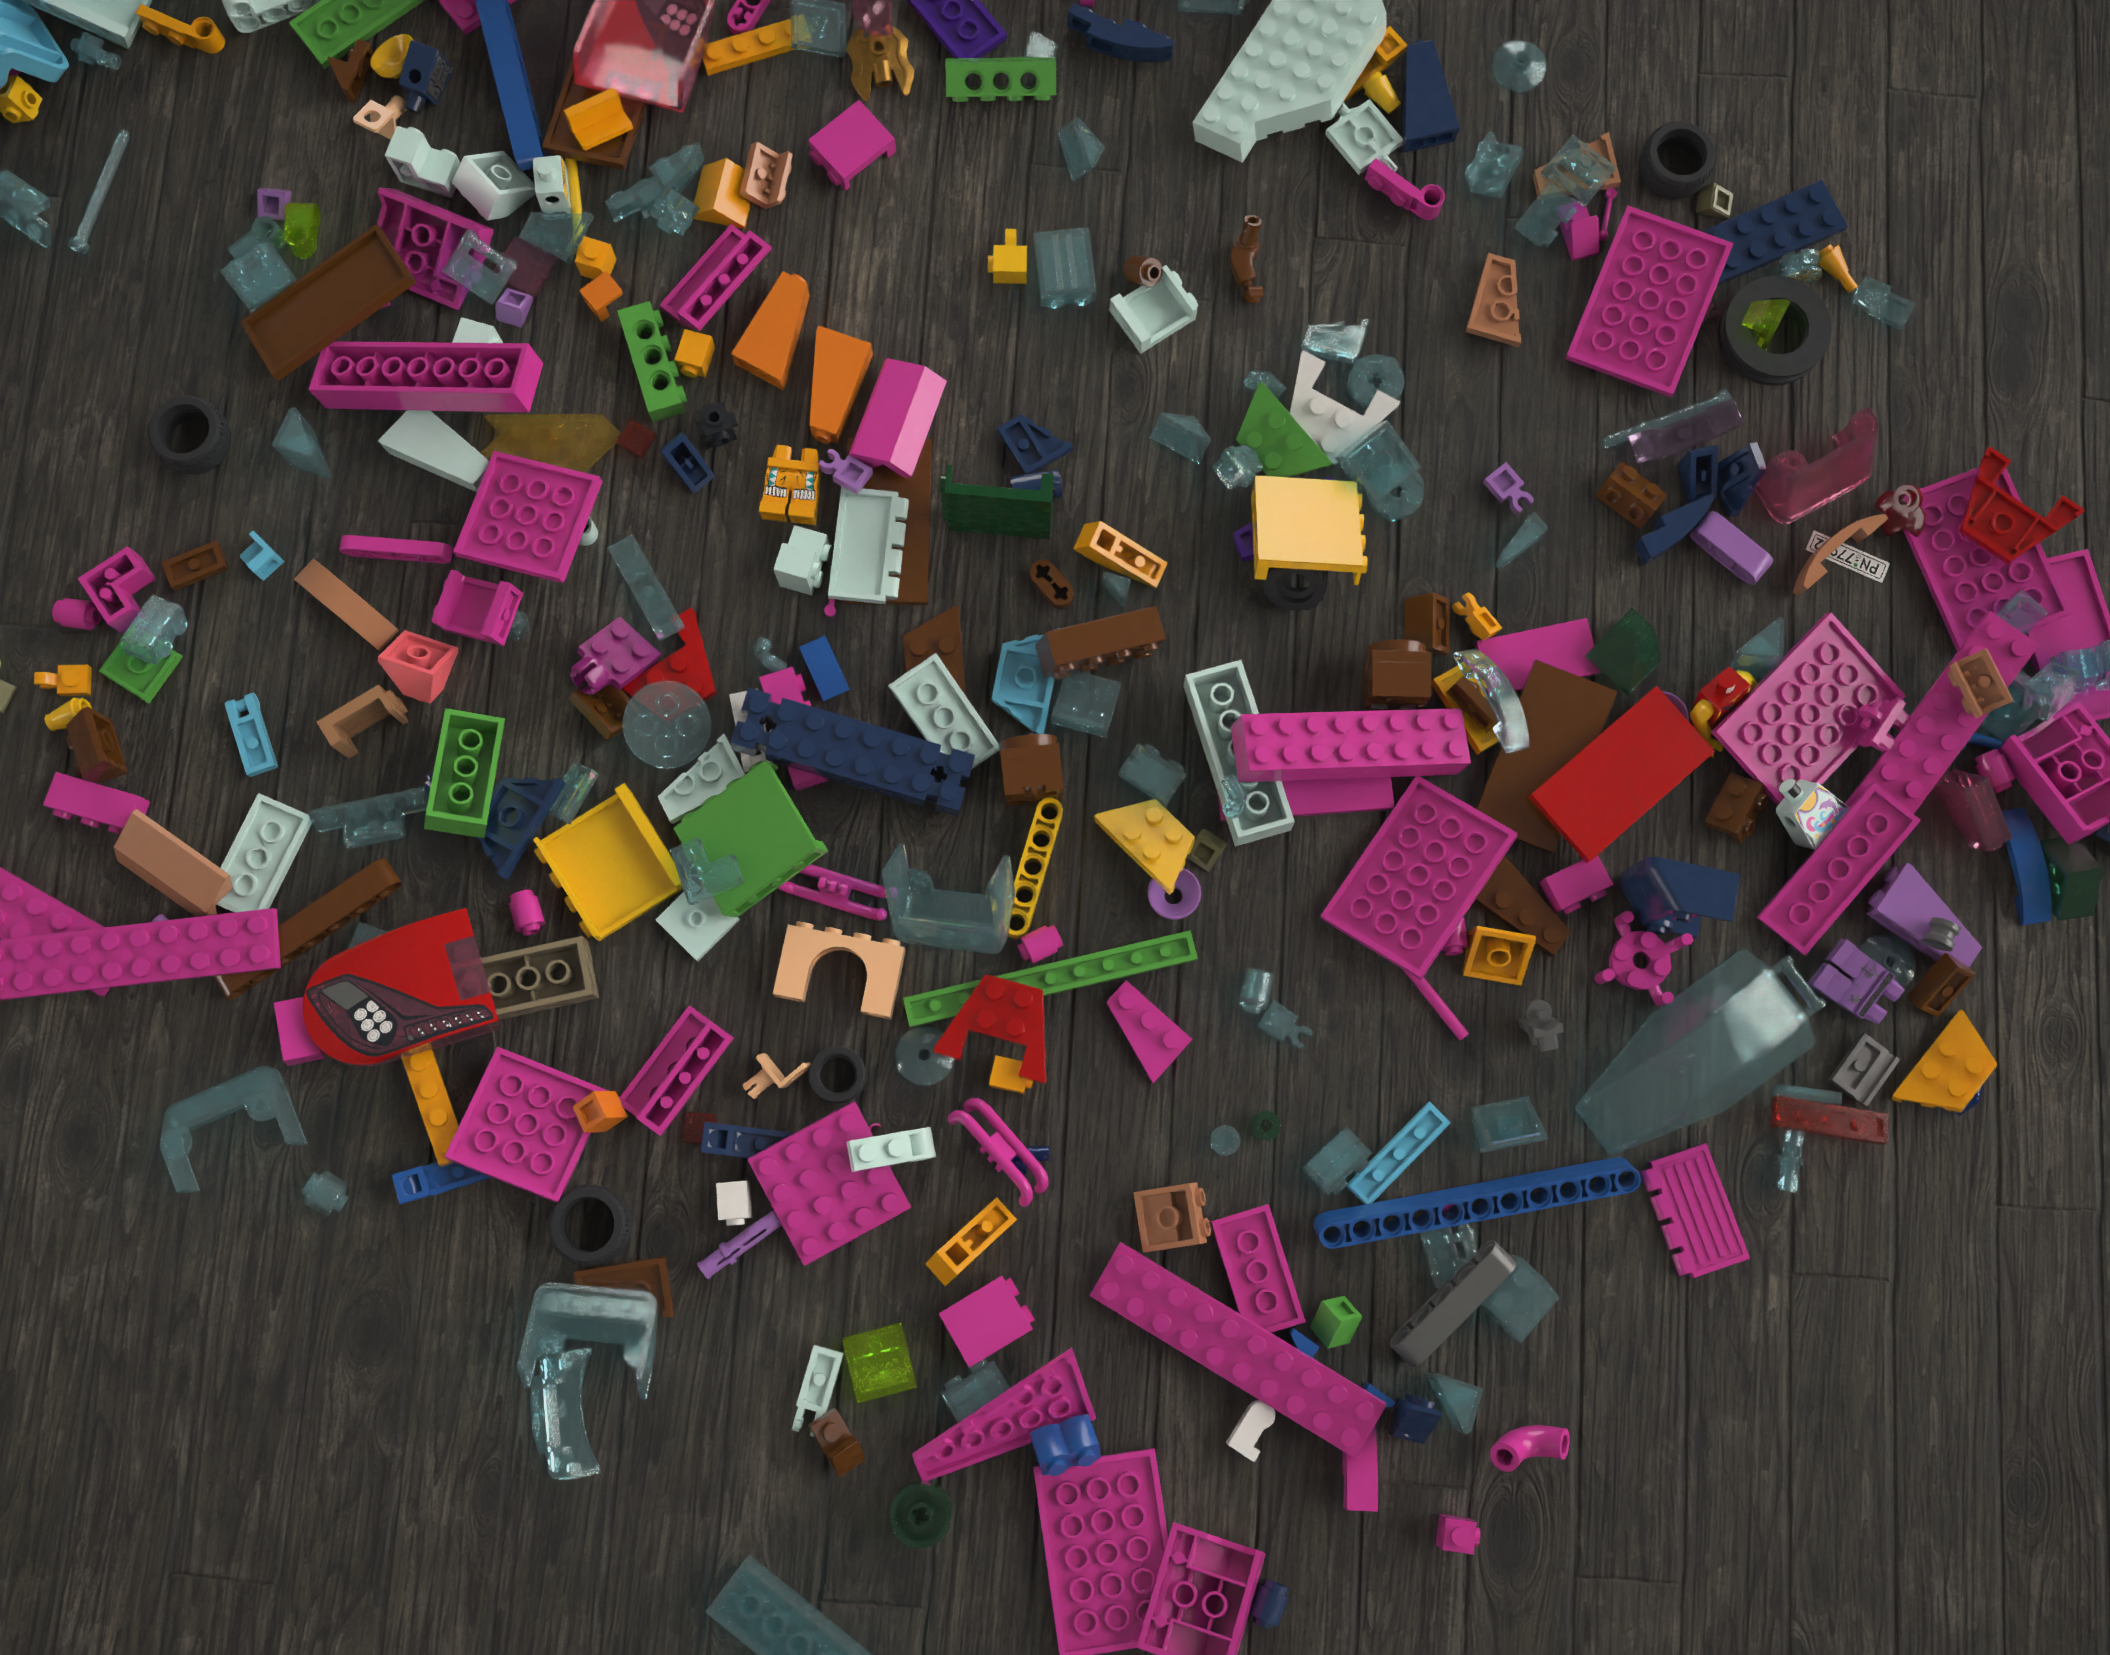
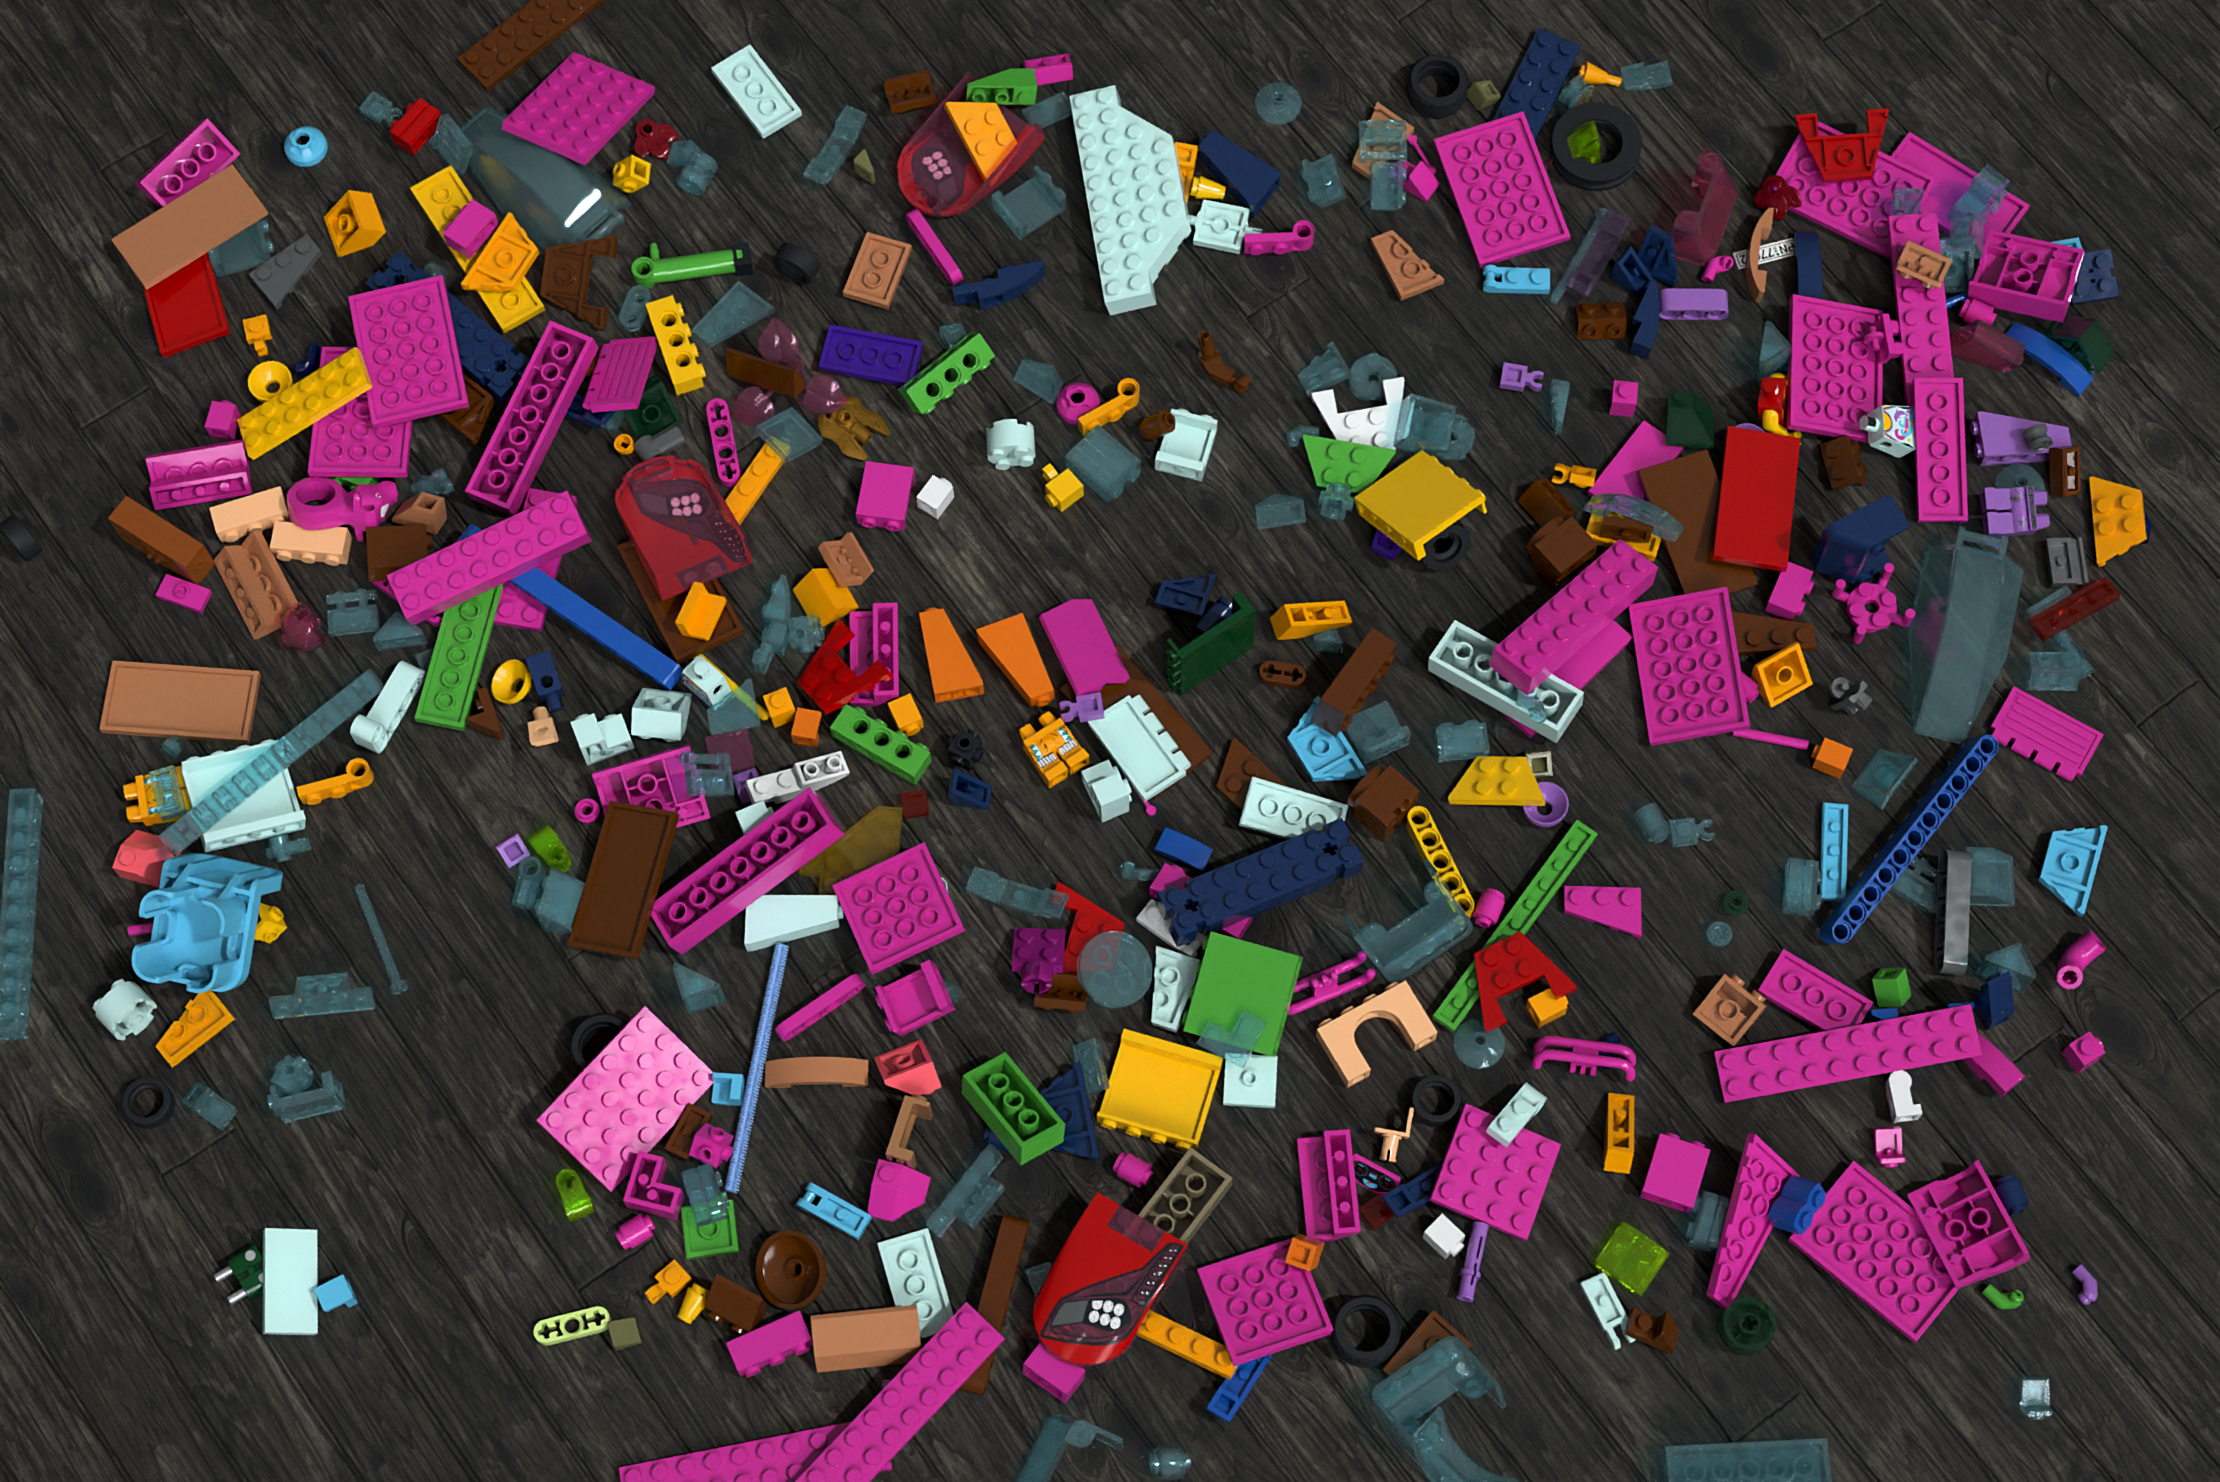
camera: 35 degrees left, 10 degrees down
none -> plate [535,1006,714,1192]
none -> clear neon green piece [556,1169,595,1223]
none -> dark pink plate [574,798,600,823]
none -> dark pink brick [689,1123,734,1168]
none -> light blue axle [724,943,789,1193]
none -> white slope [745,751,850,805]
none -> reddish brown dish [756,1230,827,1310]
none -> red wing [797,619,894,714]
none -> dark pink slope [867,1159,931,1222]
none -> white brick [916,475,954,519]
none -> light aqua brick [986,419,1035,470]
none -> dark pink piece [1056,382,1100,425]
none -> light orange plate [1078,378,1139,436]
none -> slope [1353,1154,1401,1196]
none -> medium azure plate [1483,265,1550,294]
none -> dark pink brick [1609,380,1638,417]
none -> dark pink arm [1701,256,1734,284]
none -> dark blue slope [1793,232,1822,299]
none -> orange brick [1811,738,1853,779]
none -> bracket [1873,1126,1905,1167]
none -> clear light blue bracket [2025,652,2082,691]
none -> medium azure wing [2038,825,2108,917]

